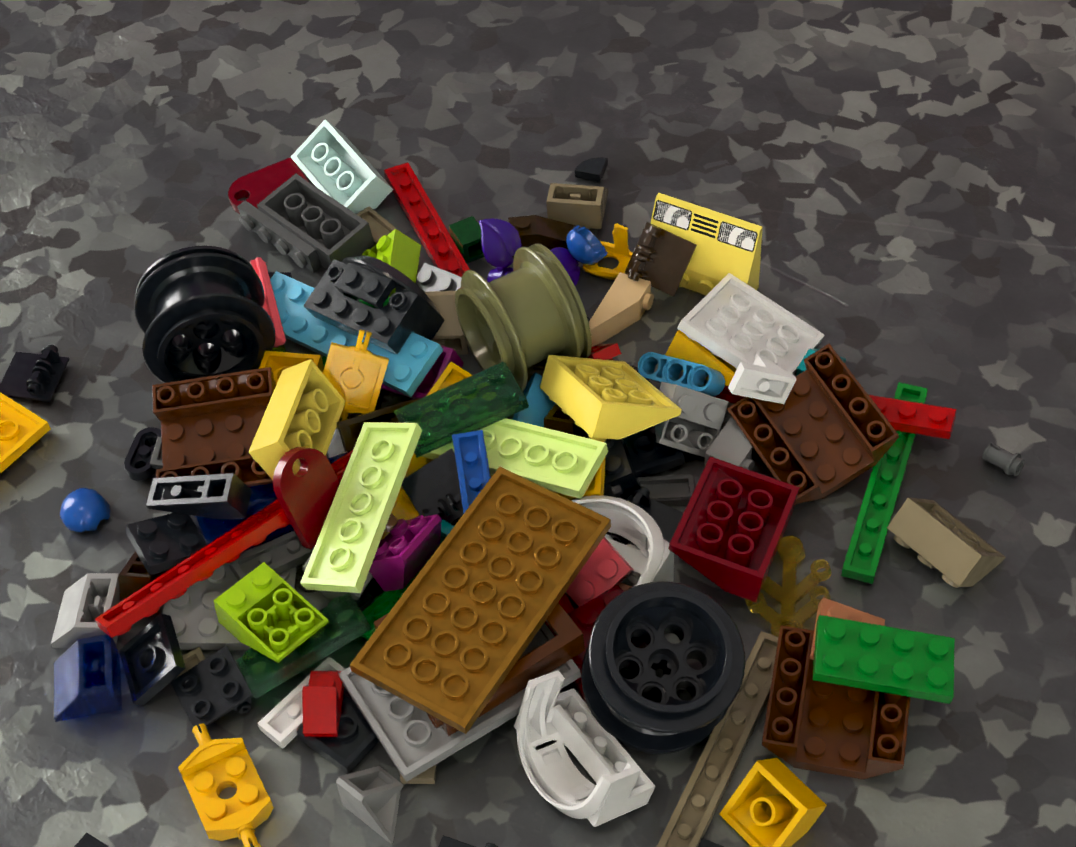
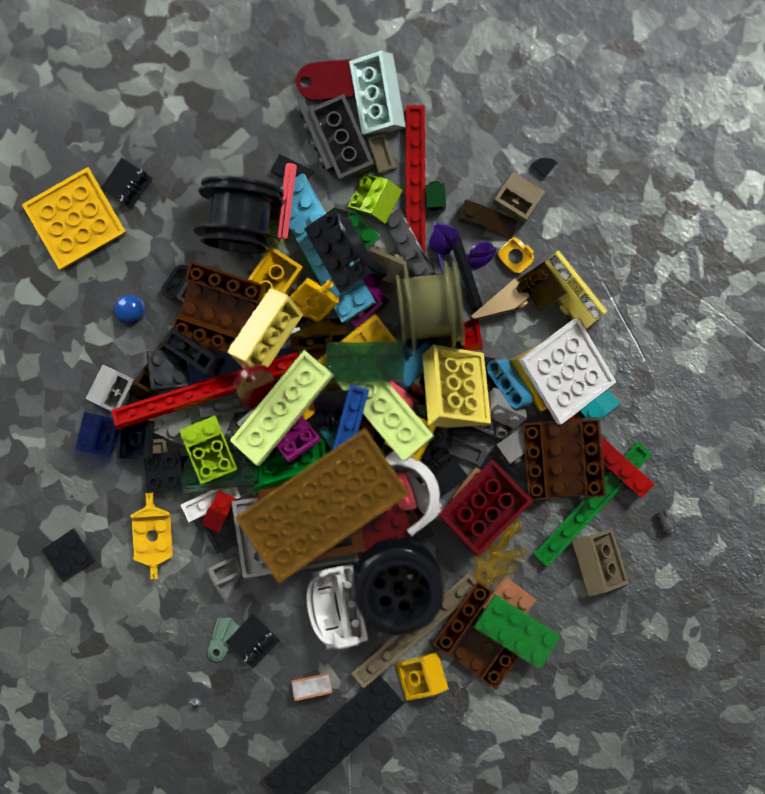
camera: 20 degrees right, 35 degrees up
blue hair [566,225,608,265] -> none
white slope [728,356,797,404] -> none

